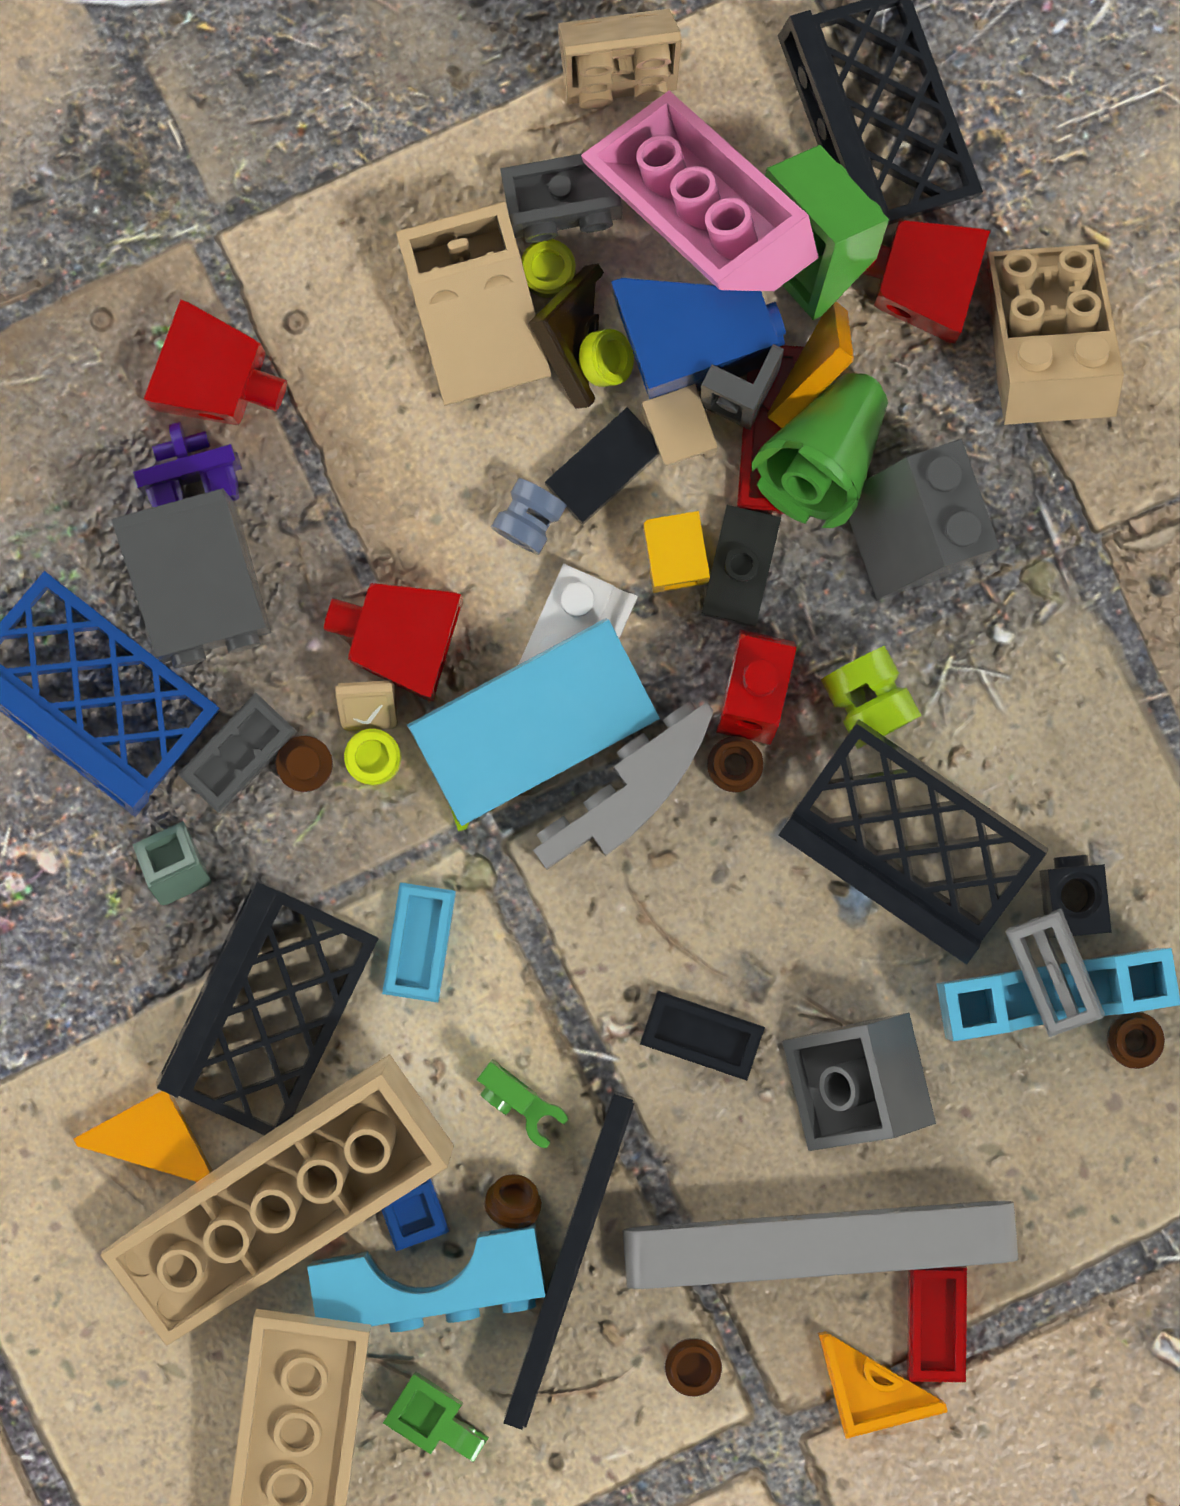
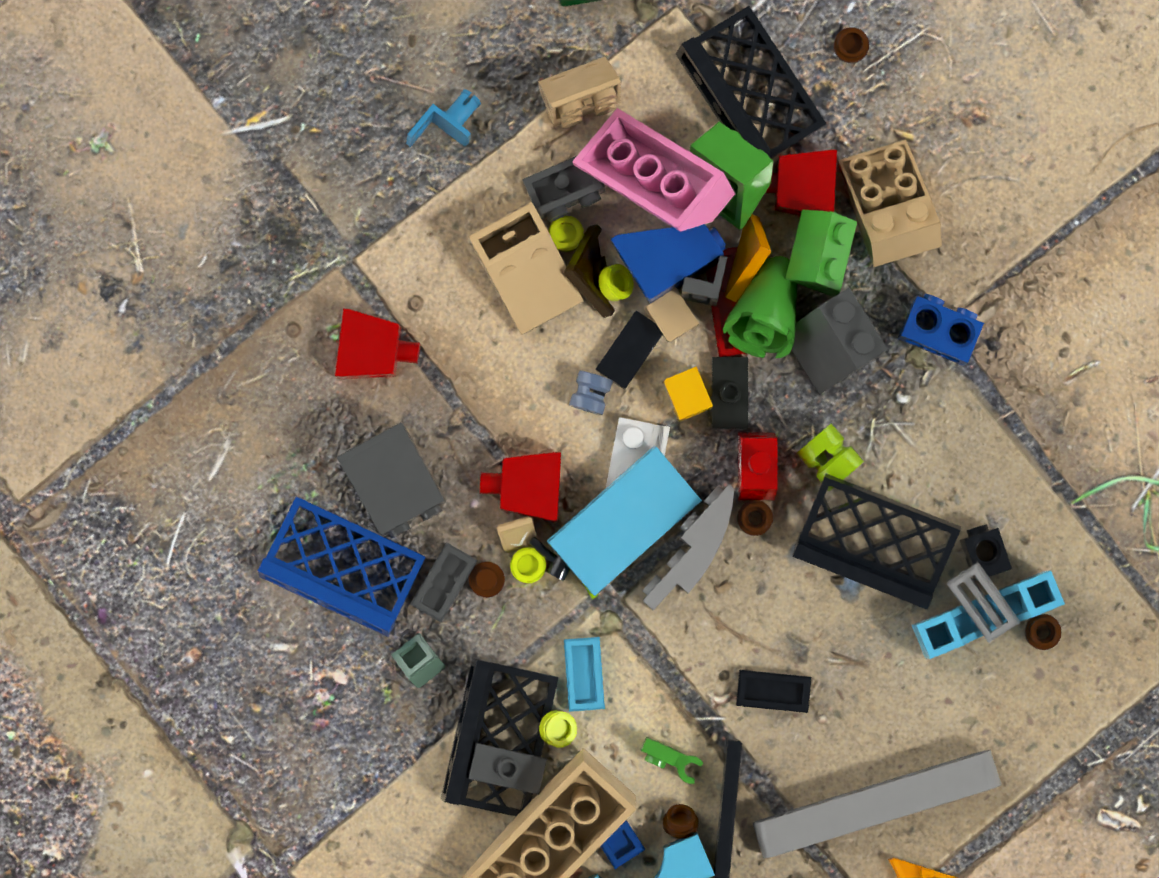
camera: 10 degrees left, 0 degrees up
light orange tile [73,1091,213,1182] -> none
dark purple hips [133,422,242,507] -> none
dark grey slope [782,1012,936,1151] -> none
red tile [907,1266,967,1382] -> none
none -> dark azure bracket [406,89,481,147]
none -> dark grey plate [467,742,547,794]
none -> black hand [529,536,570,581]
none -> neon yellow tile [539,710,577,748]
none -> bright green slope [785,209,857,297]
none -> reddish brown plate [833,27,869,63]
none -> blue brick [897,294,984,366]

